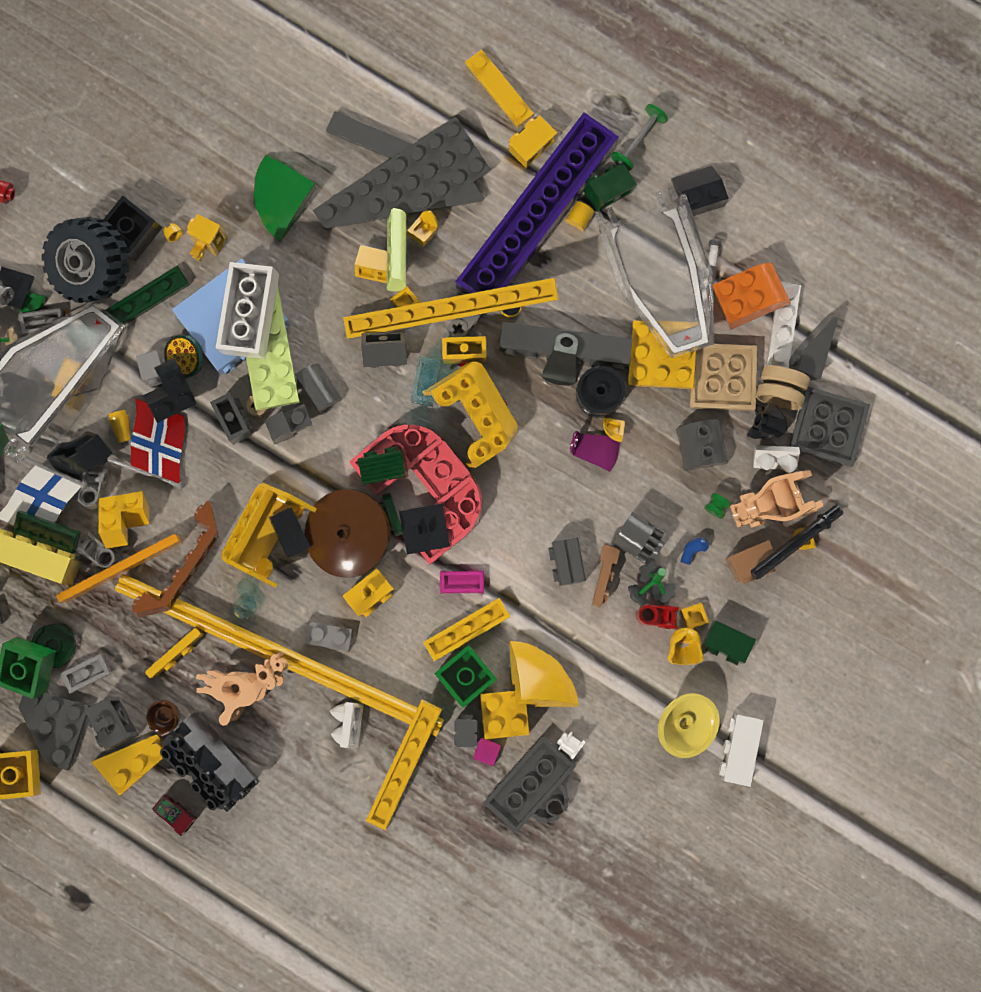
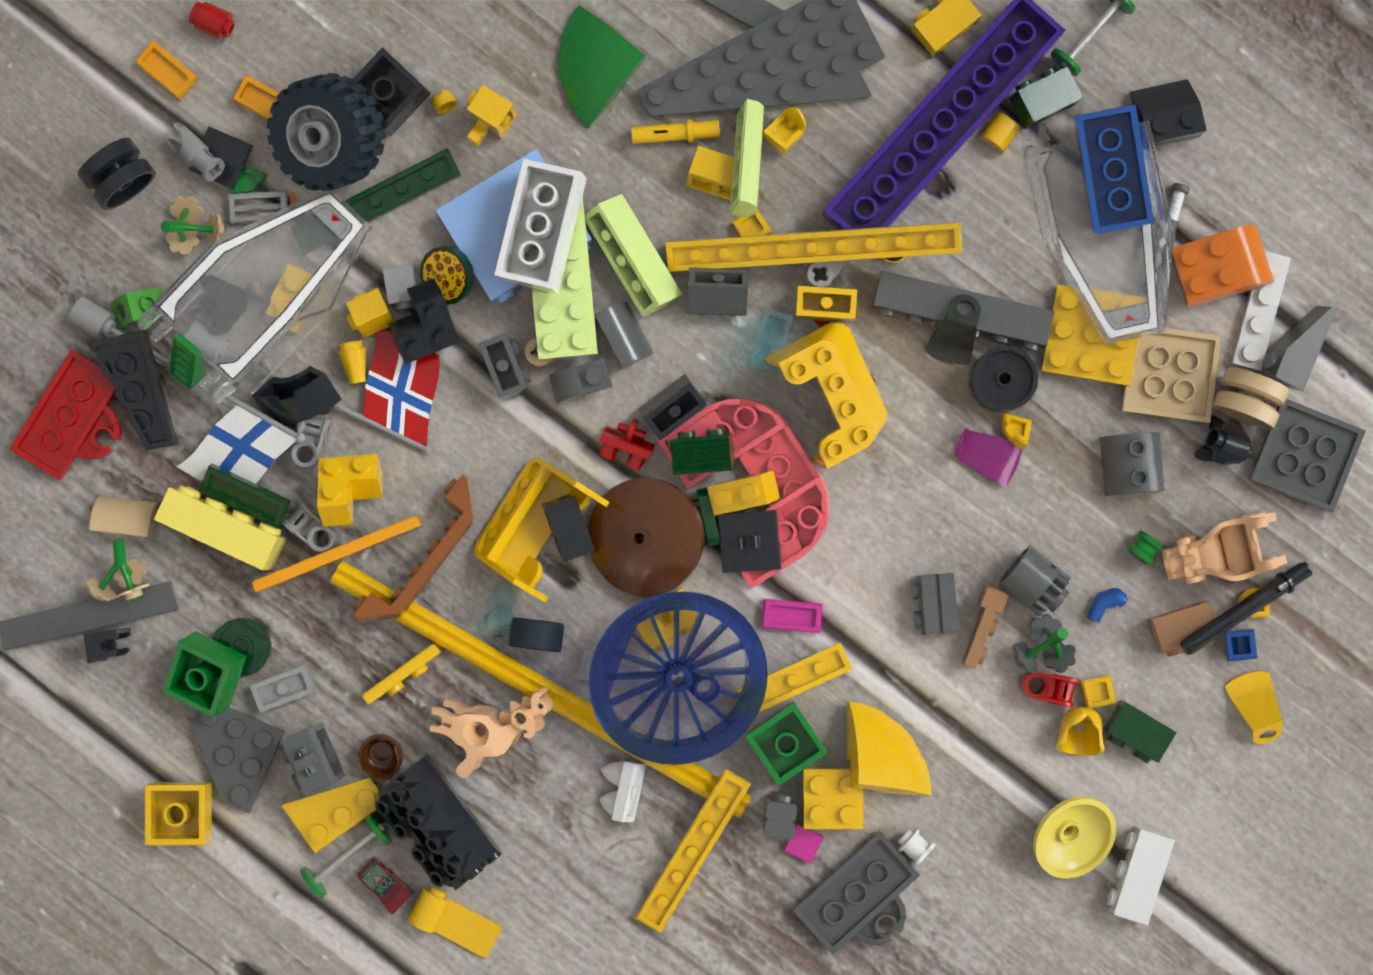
camera: 15 degrees right, 5 degrees up
white tile [753,445,800,474] -> none
none -> light orange tile [232,74,279,120]
none -> axle [300,814,392,898]
none -> yellow brick [346,288,395,338]
none -> yellow door [407,885,503,959]
none -> black wheel [509,617,564,653]
none -> yellowish green brick [585,194,682,318]
none -> clear blue piece [589,592,768,765]
none -> red hips [599,418,656,471]
none -> yellow pin [631,119,720,144]
none -> black brick [638,374,707,440]
none -> yellow brick [707,470,780,516]
none -> blue brick [1074,105,1154,234]
none -> blue brick [1224,629,1258,661]
none -> yellow piece [1224,670,1283,744]

